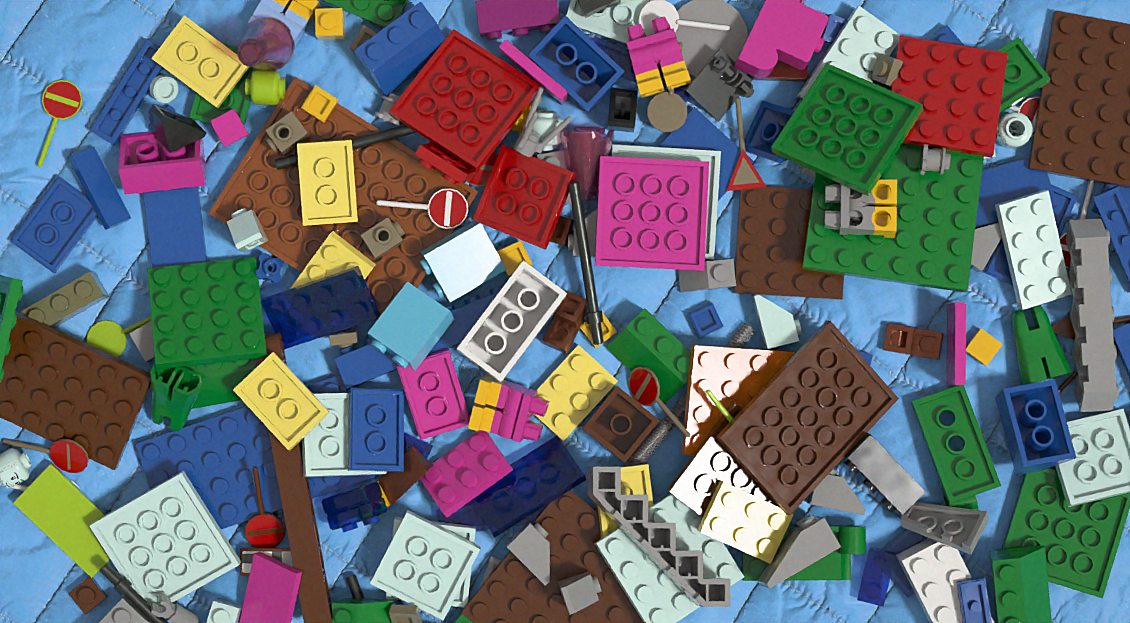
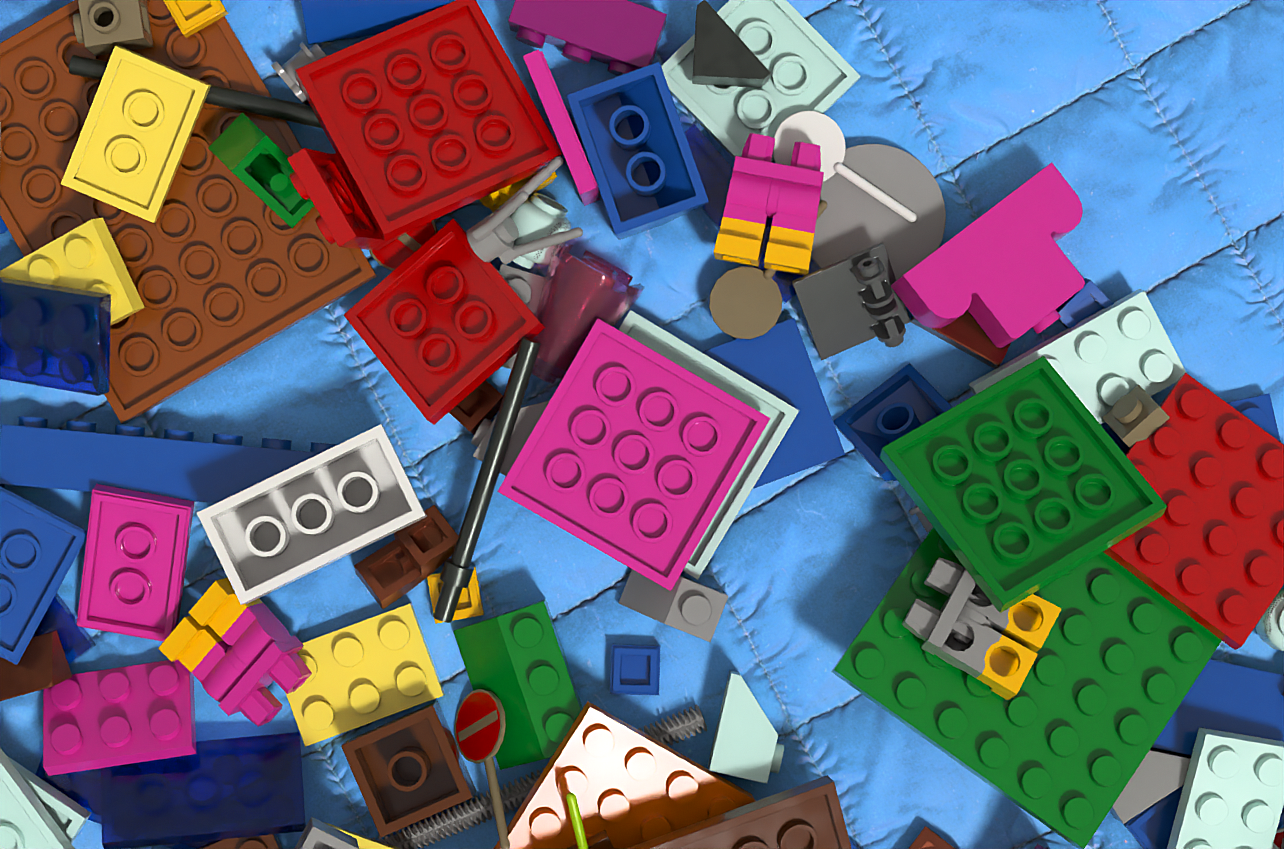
camera: 25 degrees right, 0 degrees up
dark tan plate [329,324,359,348] -> none
dark tan brick [361,218,405,259] -> none
medium azure brick [368,282,455,371] -> none
piece [376,188,468,229] -> none
brick [419,220,506,302] -> none
yellow plate [497,240,533,277] -> none
pearl dark grey slope [607,88,638,132] -> none
piece [727,98,766,191] -> none
reddish brown plate [734,186,844,300] -> none
light grey brick [920,144,951,175] -> none
none -> green slope [208,112,315,228]

